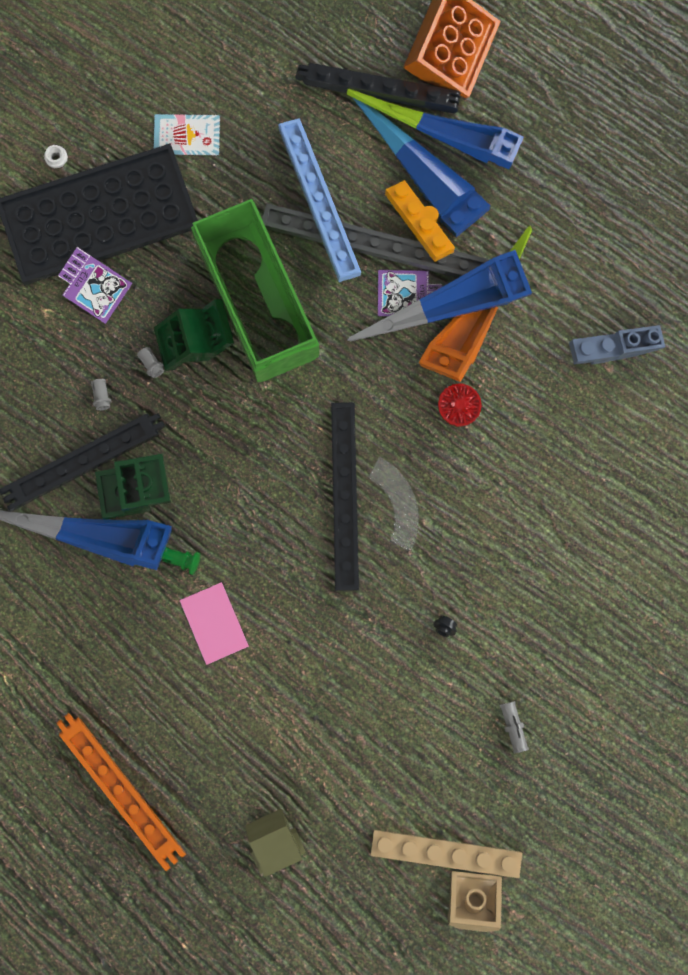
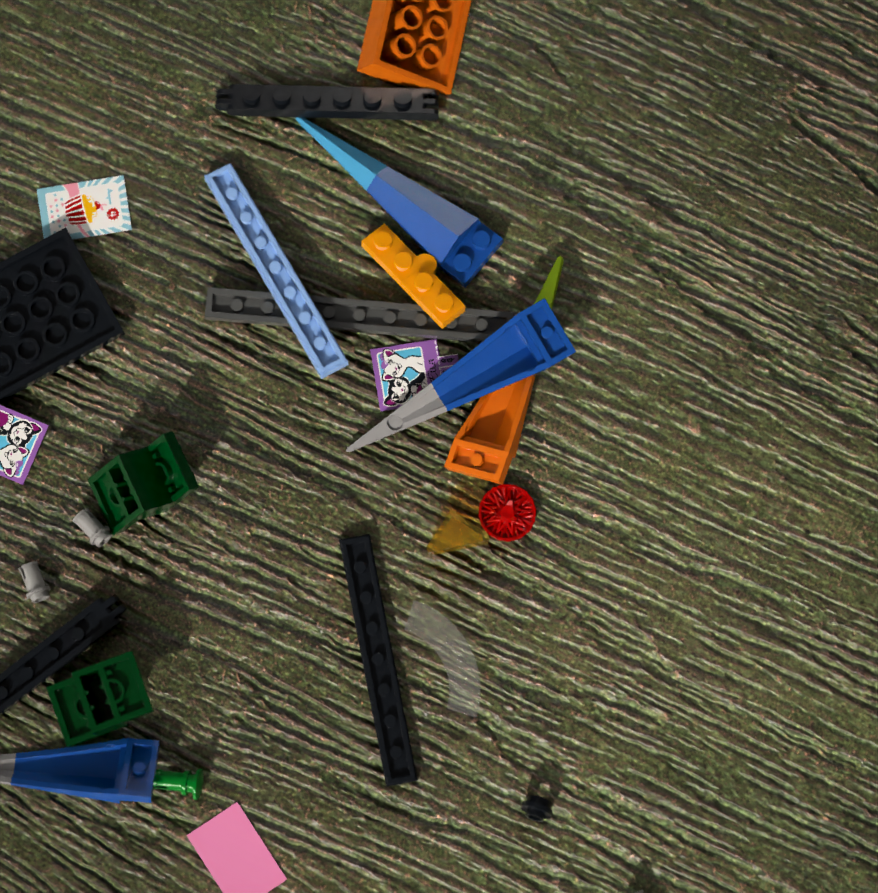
camera: 10 degrees left, 0 degrees up
bright green piece [191,199,319,382] -> none
blue plate [346,89,524,169] -> none
sand blue slope [569,325,665,365] -> none
none -> clear yellow slope [426,510,489,557]

